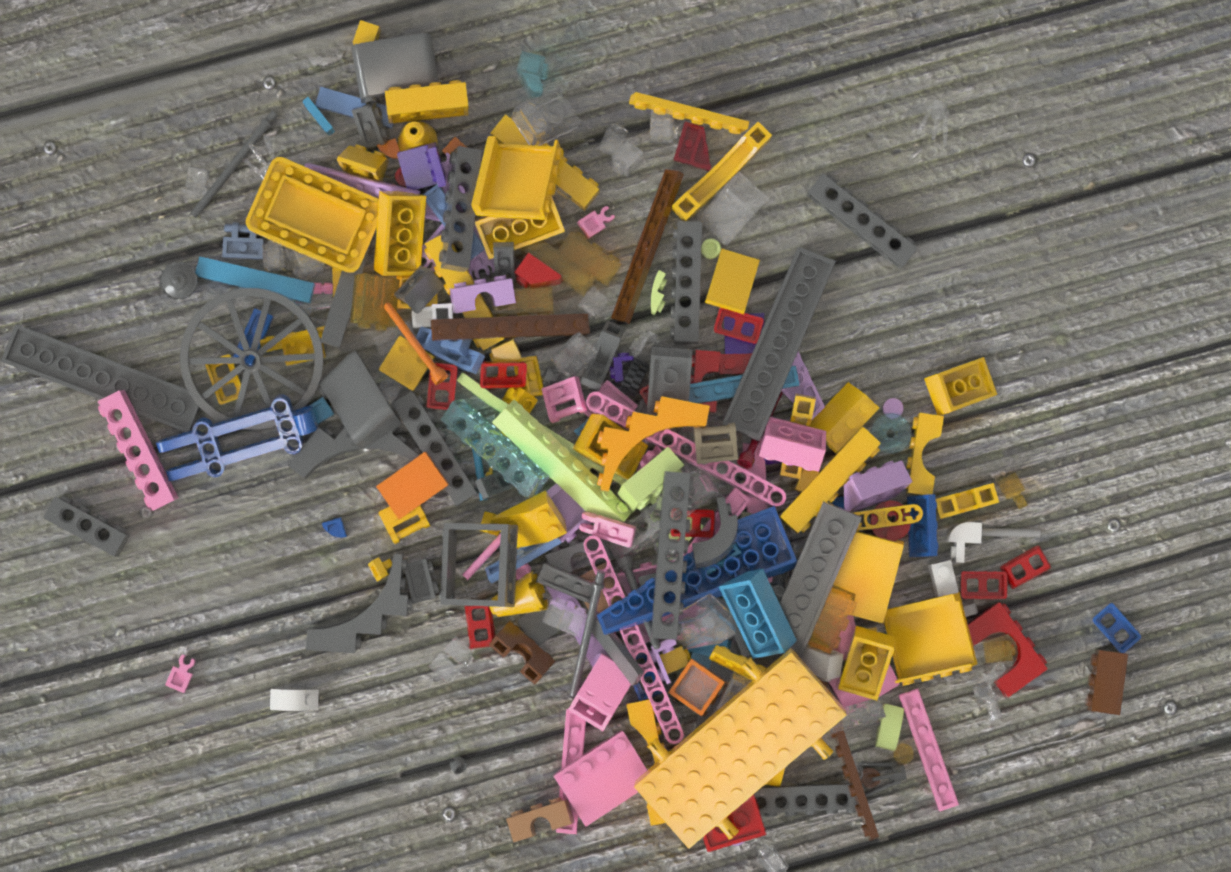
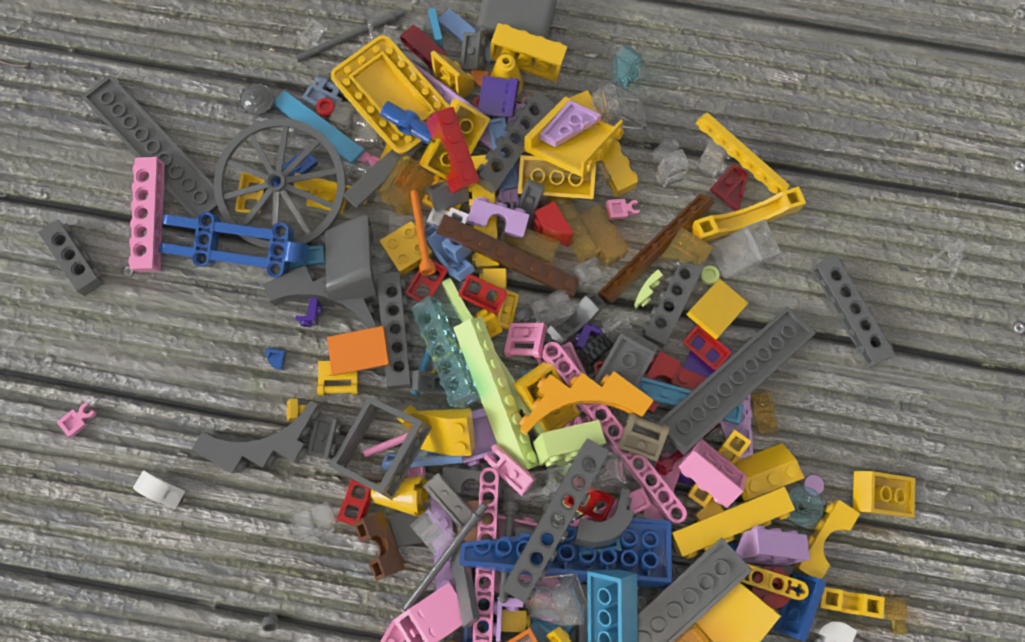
camera: 25 degrees right, 10 degrees down
none -> dark purple bracket [295,298,323,327]
none -> red tile [316,98,335,117]
none -> blue piece [379,101,432,144]
none -> dark red beam [400,25,448,70]
none -> red arch [426,106,480,194]
none -> lavender wing [539,100,602,147]
none -> clear yellow wing [661,227,713,264]
none -> clear yellow slope [751,391,779,435]

